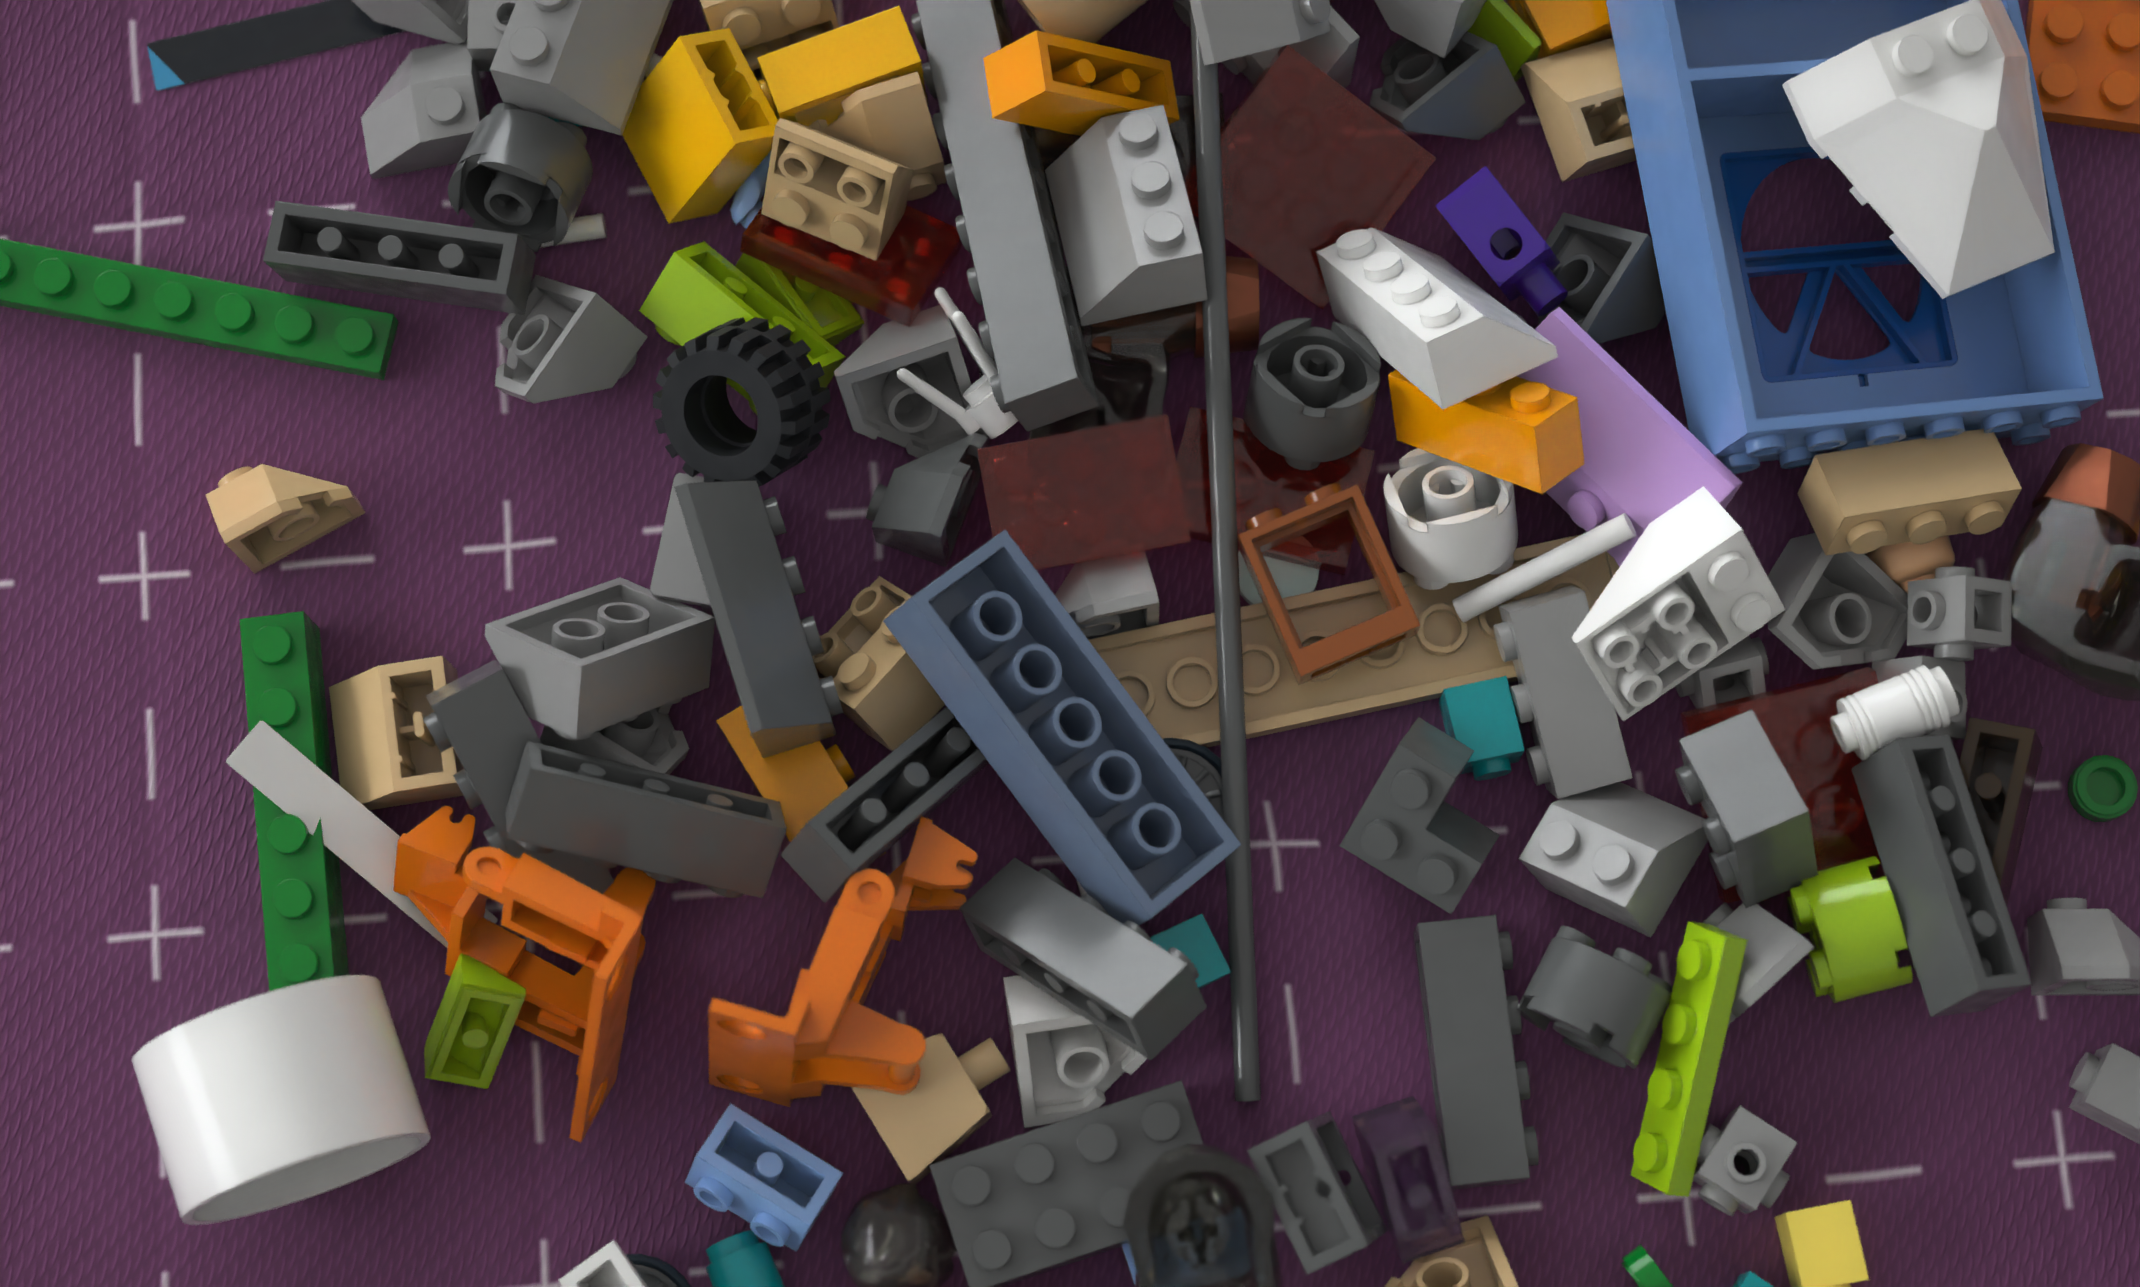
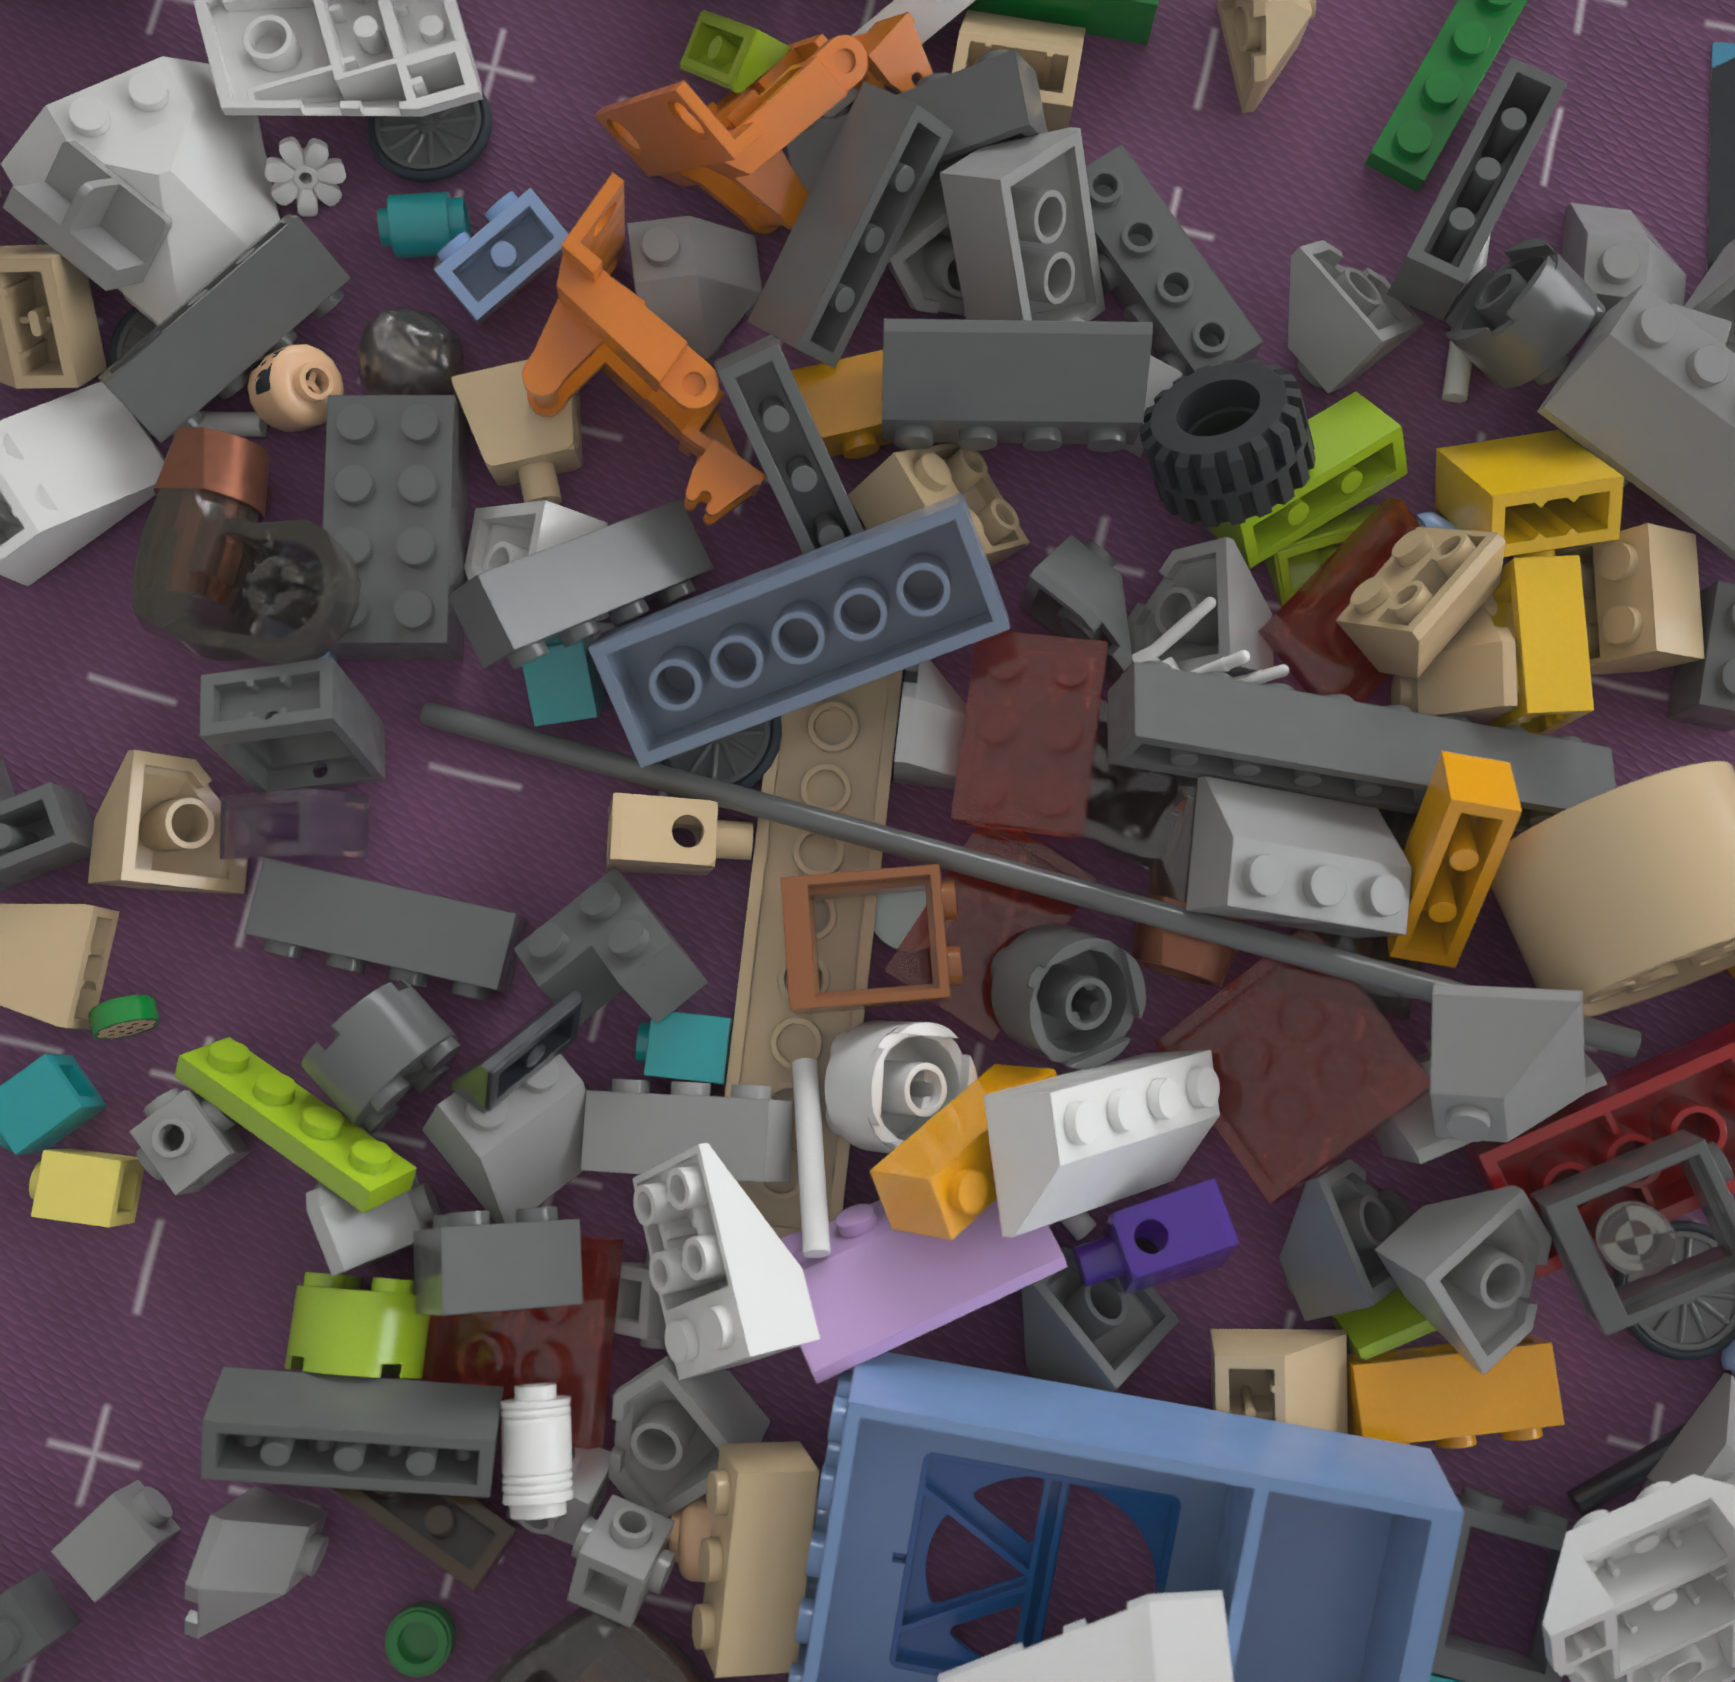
camera: 105 degrees right, 5 degrees up
none -> black slope [450,990,582,1114]
none -> tan torso [606,793,753,875]
none -> light grey slope [627,216,762,363]
none -> dark grey brick [1086,144,1264,376]

